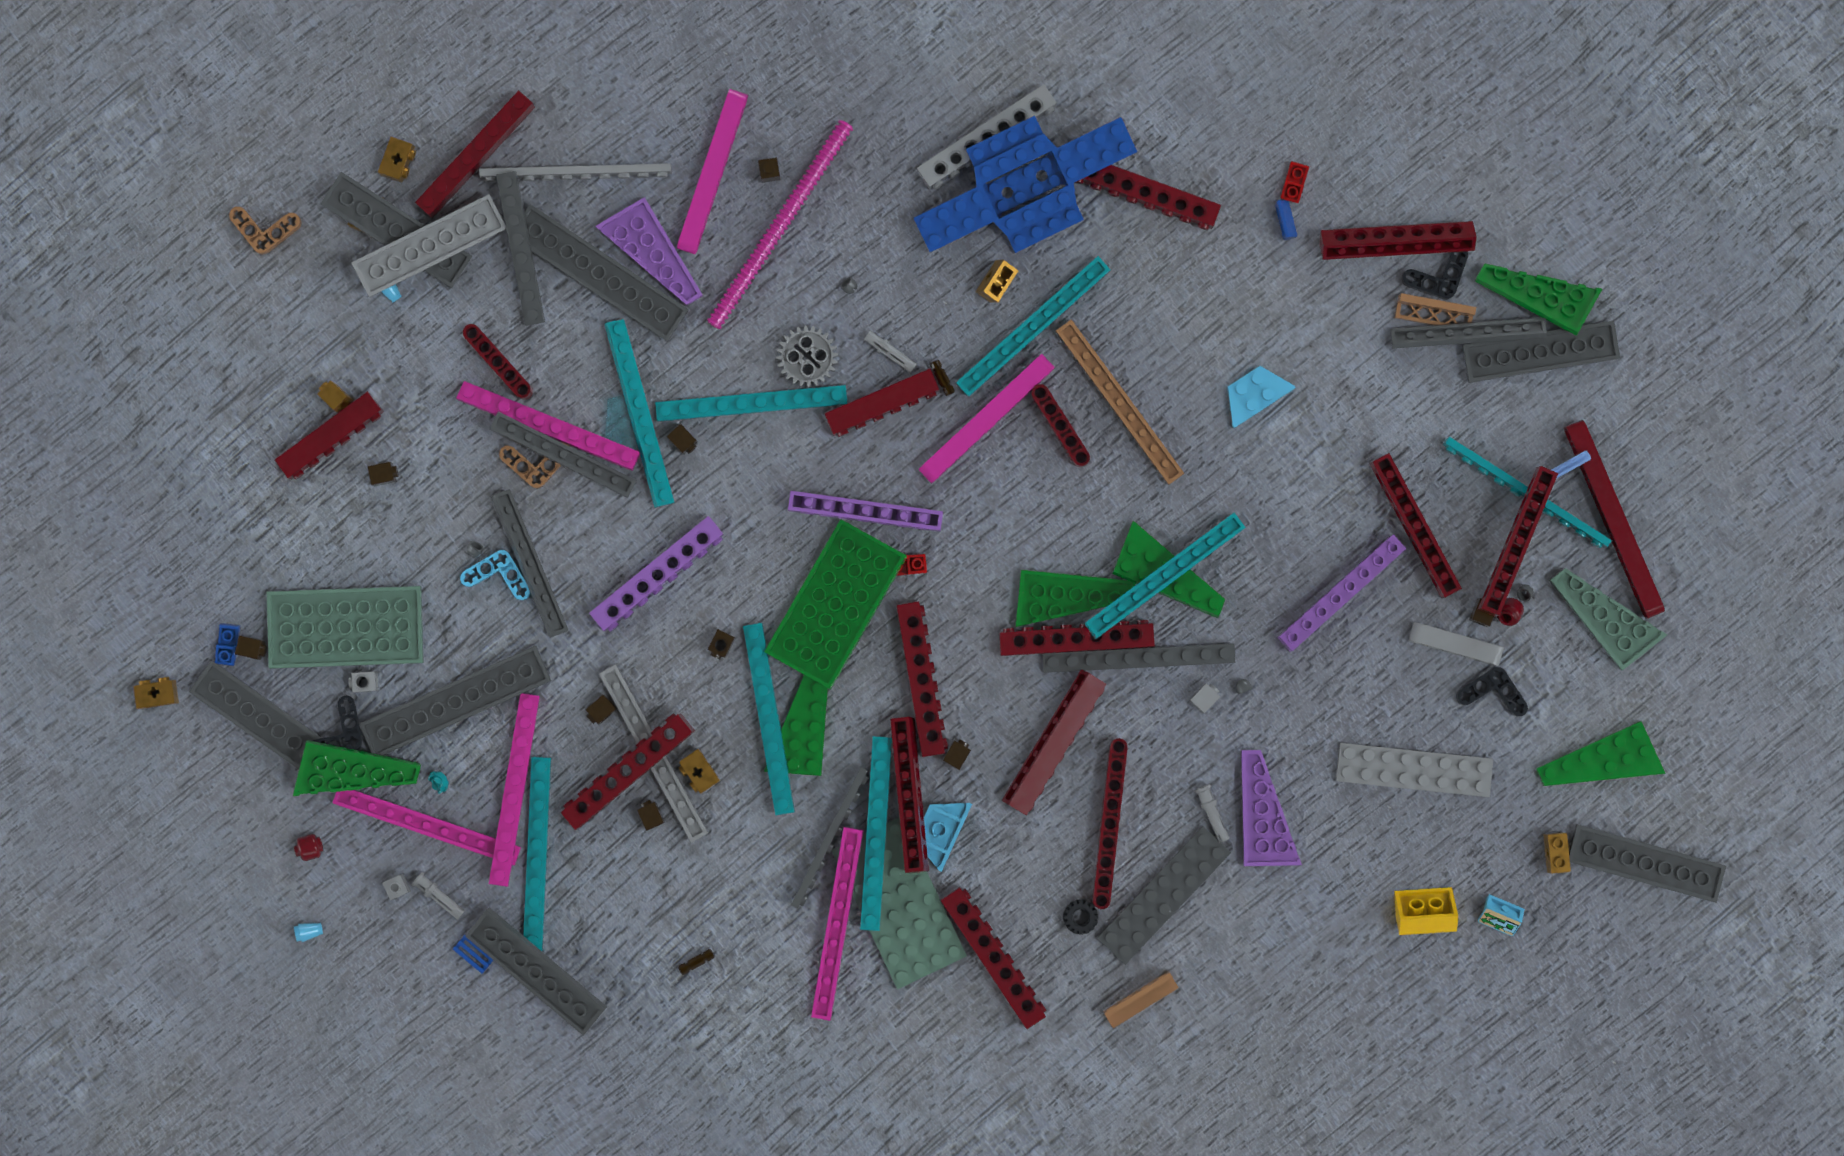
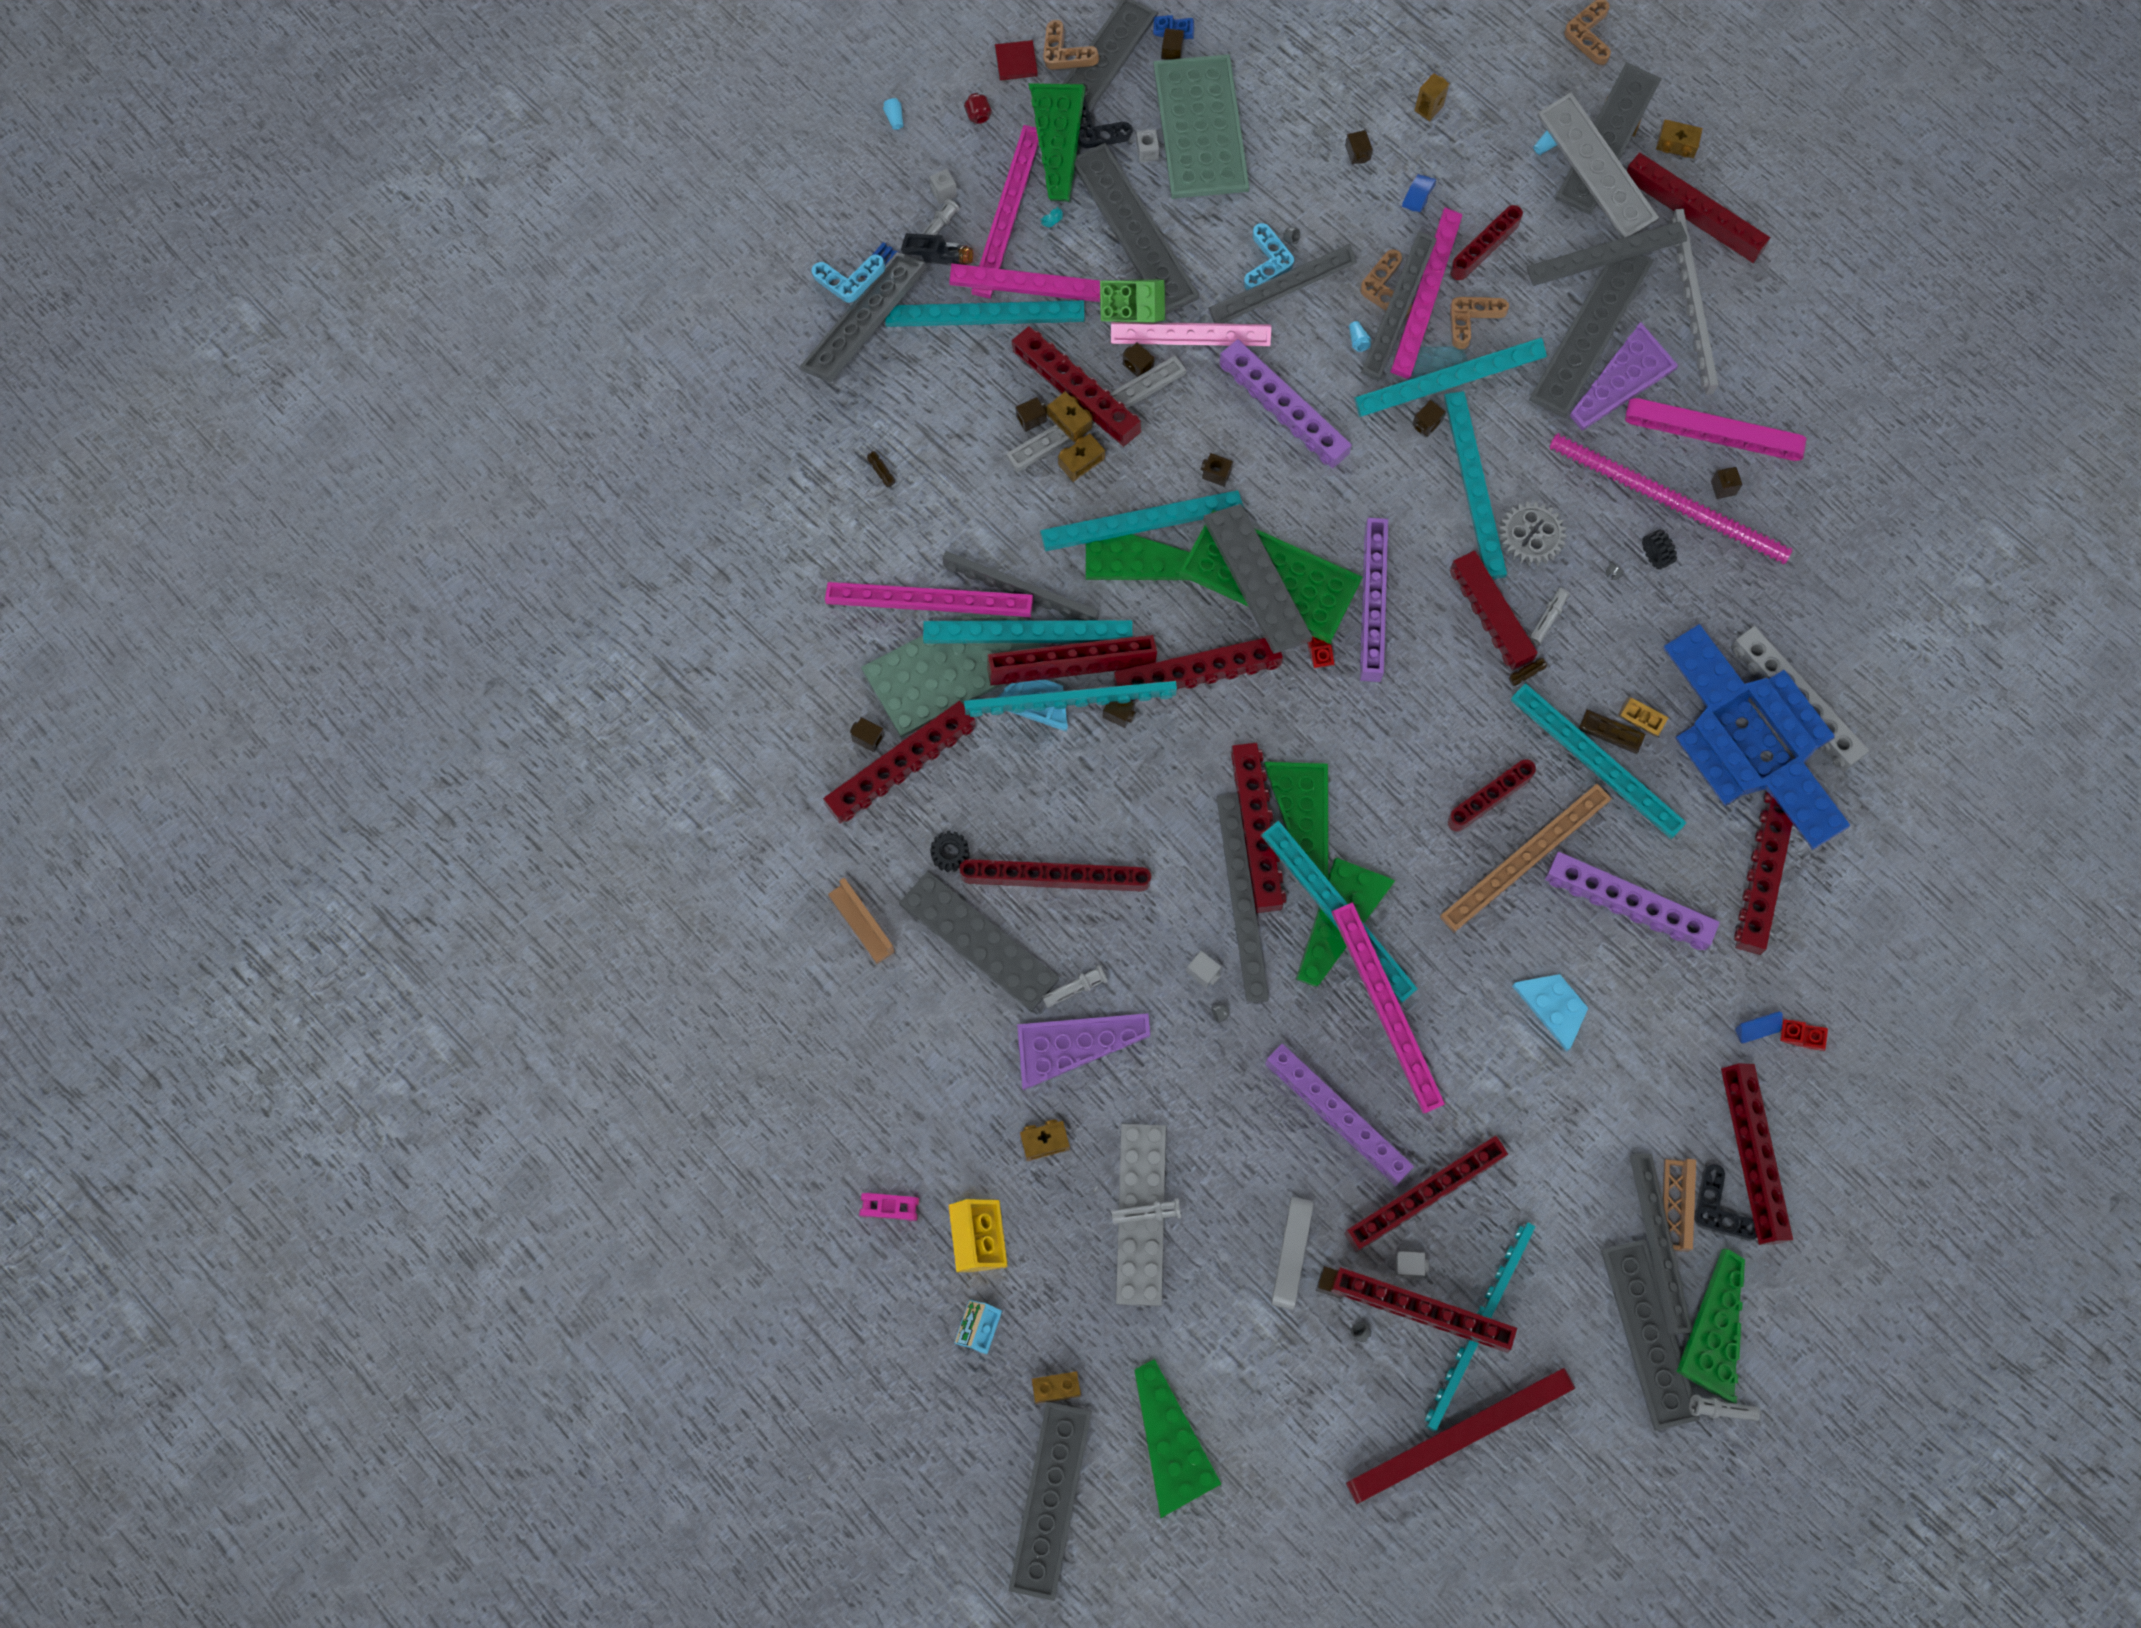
camera: 90 degrees right, 15 degrees down
dark red brick [275,391,384,480] -> none
dark pink beam [919,354,1055,484] -> none
dark red brick [1001,669,1106,816] -> none
black beam [1456,667,1528,716] -> none
dark red head [1497,598,1524,626] -> none
sand green wing [1549,568,1667,671] -> none
light blue axle [1552,451,1591,479] -> none
none -> medium azure beam [811,255,886,303]
none -> dark brown brick [850,717,885,753]
none -> dark pink plate [859,1193,919,1221]
none -> black plate [901,233,973,266]
none -> teal plate [964,681,1177,717]
none -> dark red tile [995,40,1038,81]
none -> pearl gold brick [1020,1119,1070,1161]
none -> medium nougat beam [1043,20,1100,70]
none -> pearl gold brick [1047,391,1093,442]
none -> bright green slope [1100,279,1165,323]
none -> bright pink plate [1111,322,1271,346]
none -> light grey pin [1112,1198,1181,1224]
none -> dark grey plate [1203,504,1312,654]
none -> dark pink plate [1331,902,1445,1114]
none -> medium azure cone [1349,321,1371,352]
none -> light grey brick [1395,1251,1429,1278]
none -> blue slope [1402,174,1436,212]
none -> medium nougat beam [1450,297,1509,349]
none -> medium lavender brick [1545,852,1720,950]
none -> dark brown tile [1578,709,1646,755]
none -> black tyre [1642,529,1677,570]
none -> light grey pin [1689,1395,1760,1422]

